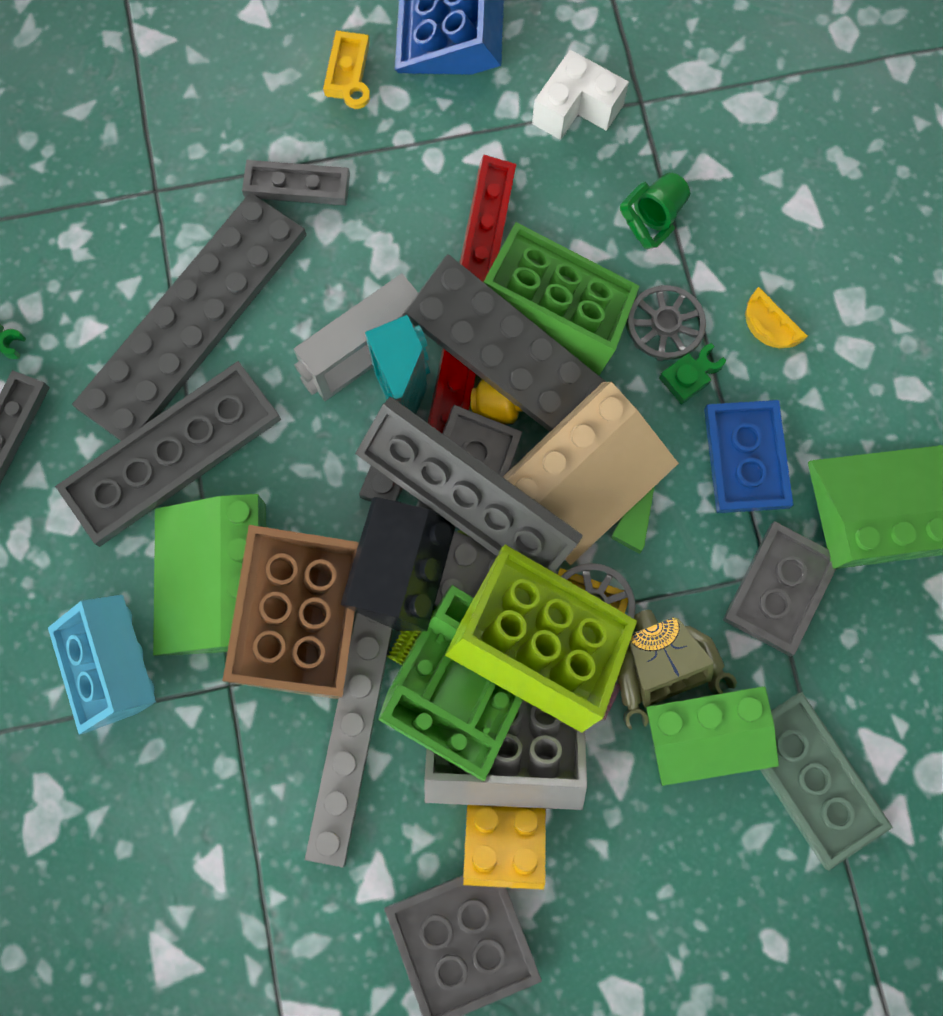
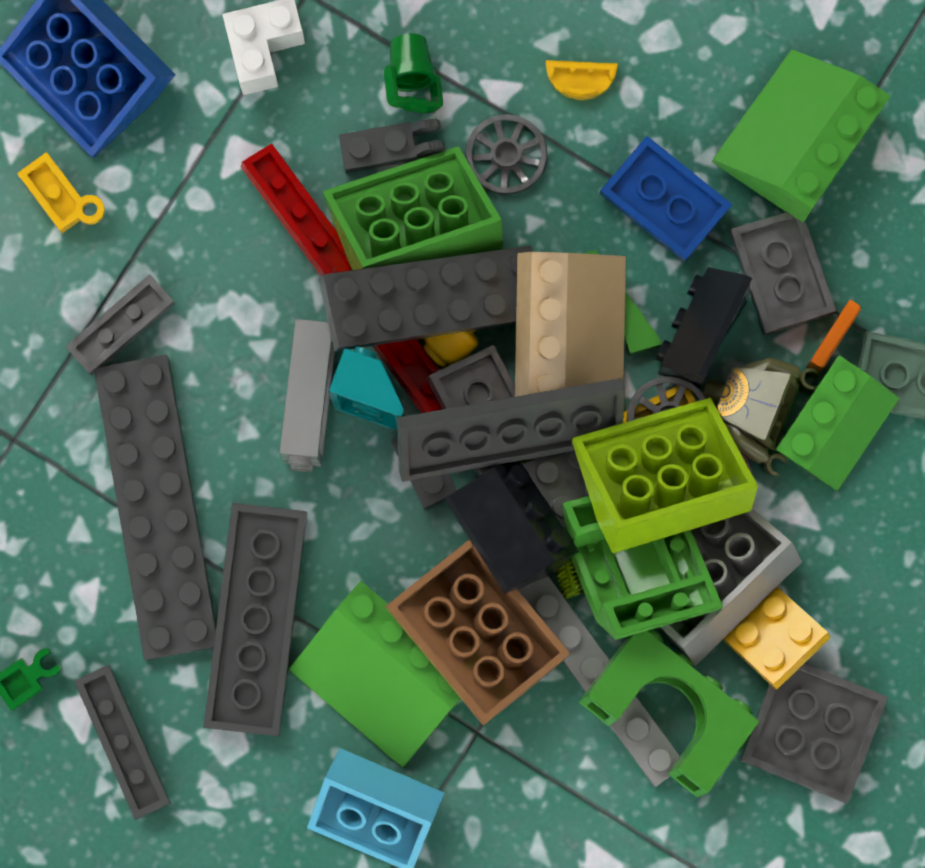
camera: 45 degrees left, 5 degrees up
green plate [659,343,726,405] -> none
none -> dark grey hinge [339,118,445,173]
none -> bright green arch [579,629,759,798]
none -> black slope [655,267,752,388]
none -> orange tile [806,300,861,373]

